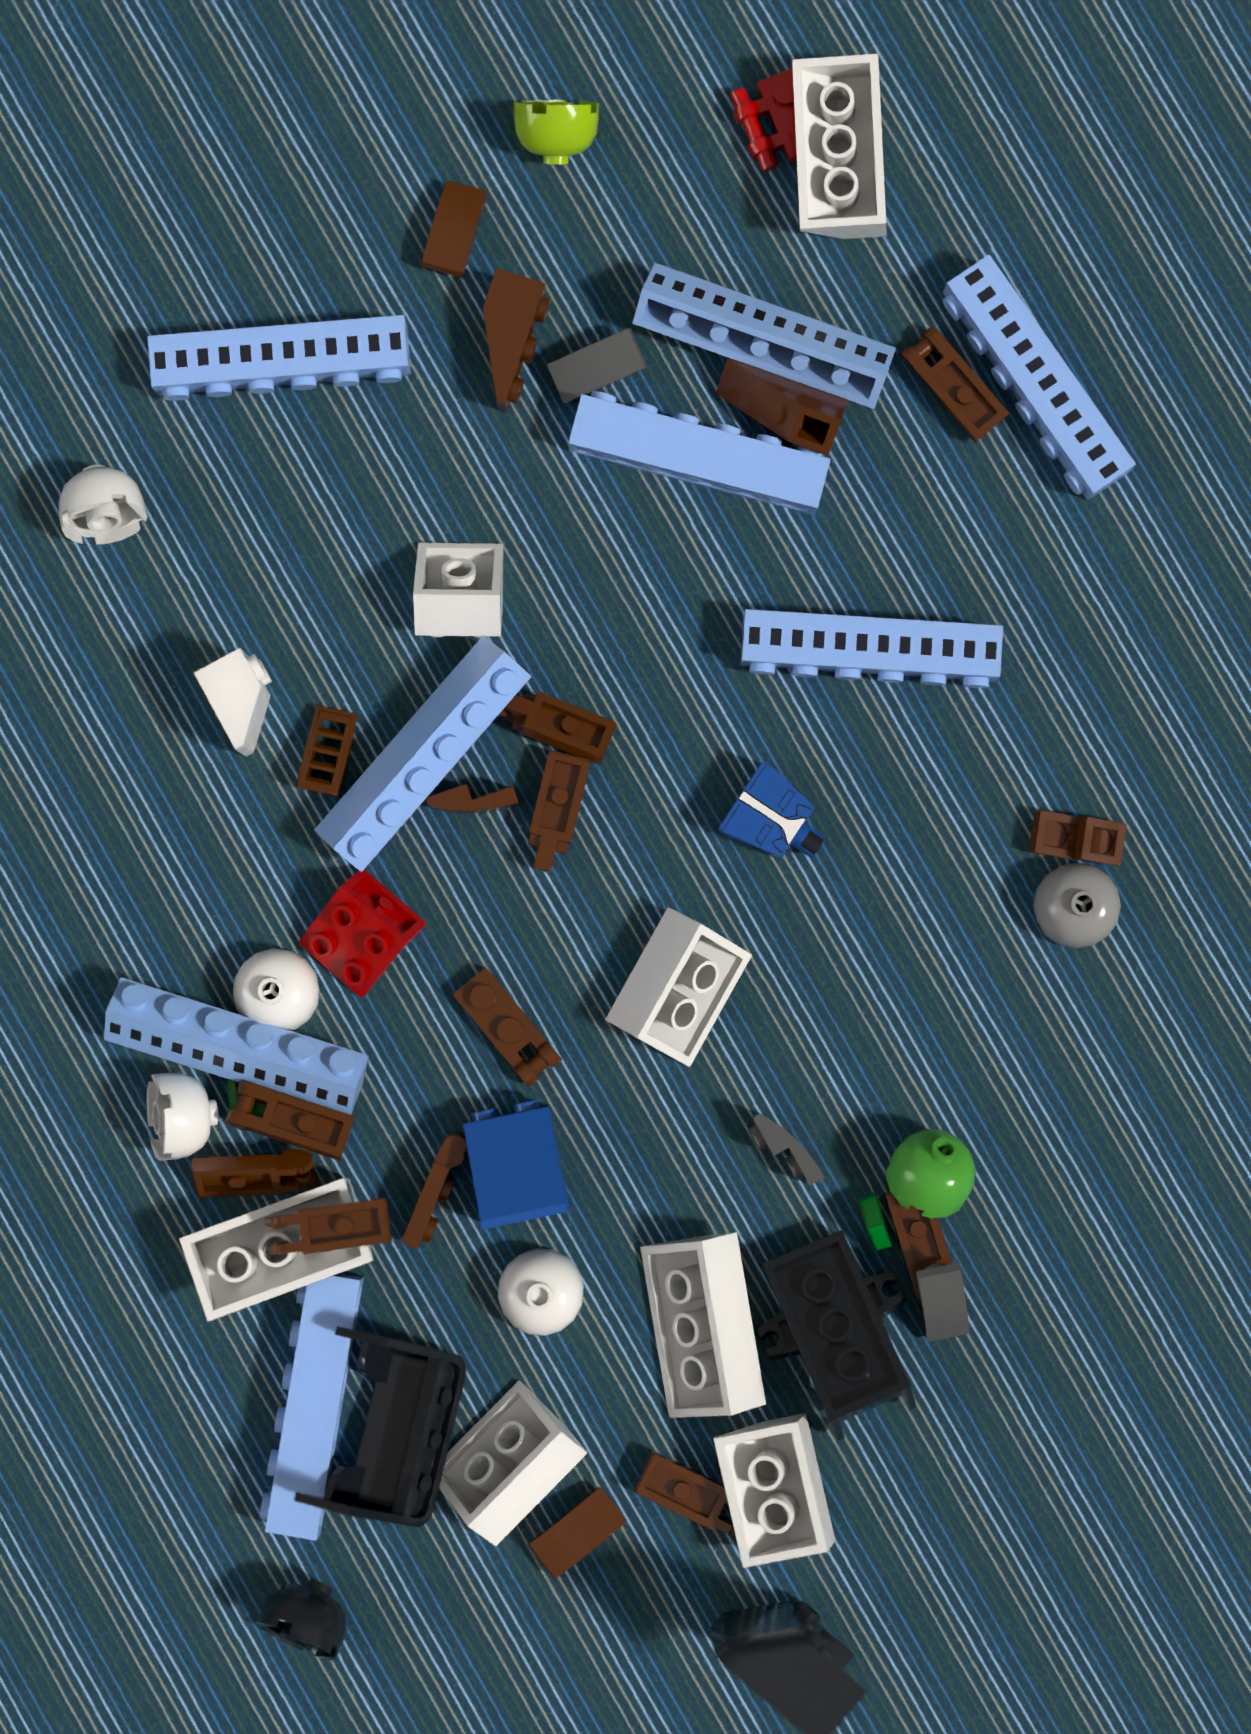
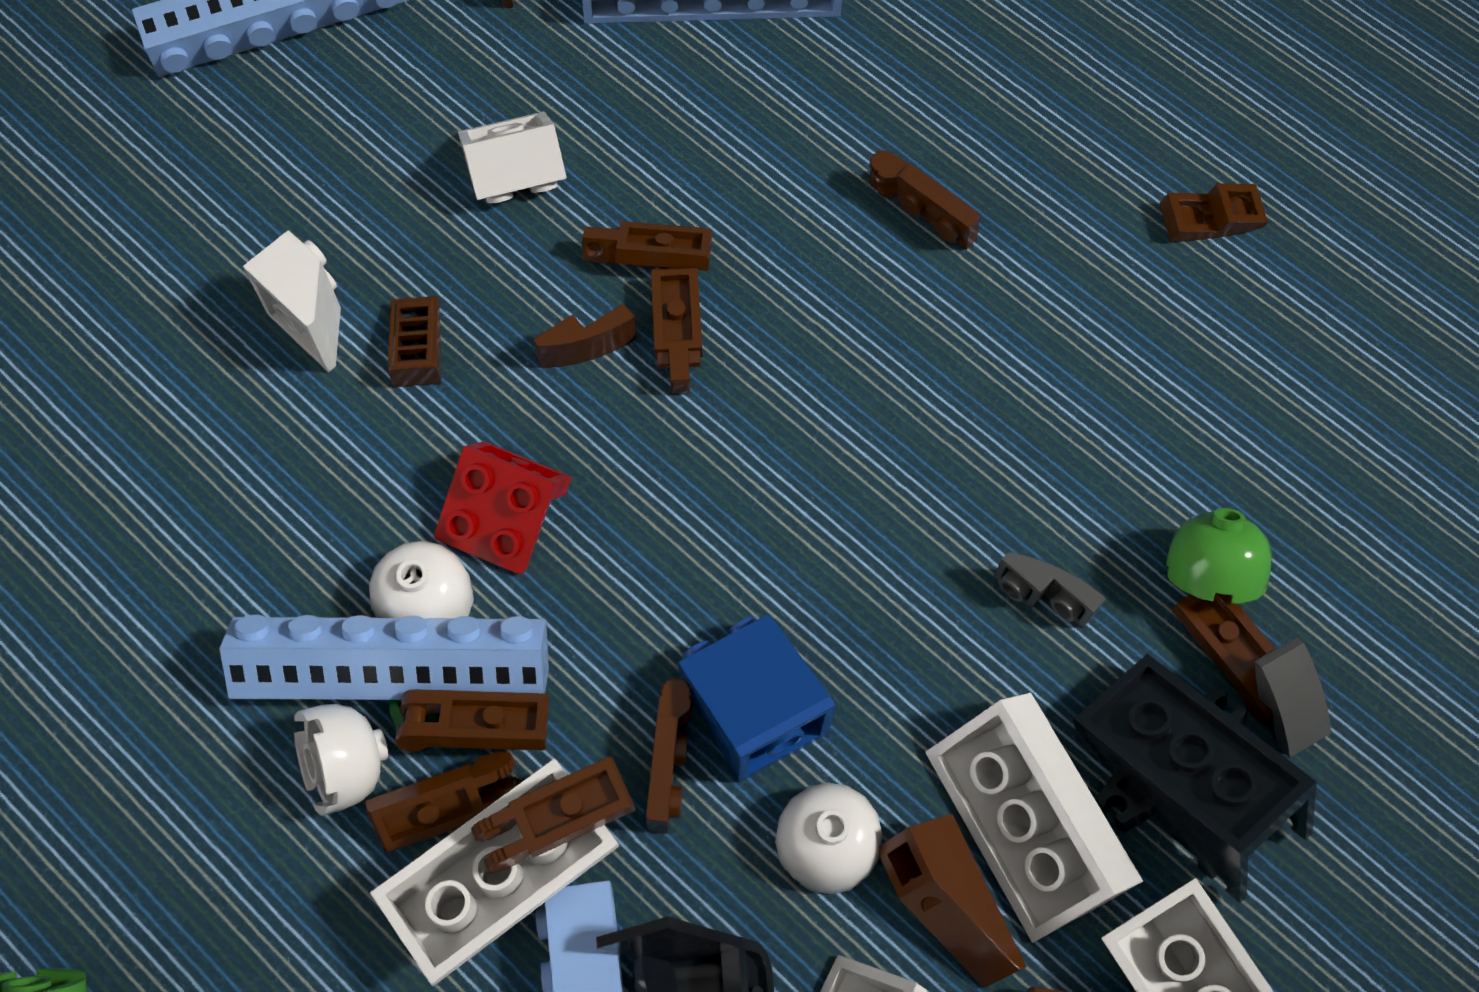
camera: 20 degrees left, 20 degrees down
white cylinder [58,465,147,544] -> none
light blue brick [314,636,532,872] -> none
reddish brown plate [453,967,562,1087] -> none
white slope [605,907,752,1067] -> none
blue torso [717,760,826,860] -> none
light blue brick [740,609,1003,688] -> none
green tile [859,1193,892,1251] -> none
light grey cylinder [1033,863,1121,949] -> none
none -> reddish brown hinge [869,149,980,250]
none -> reddish brown slope [879,814,1026,988]

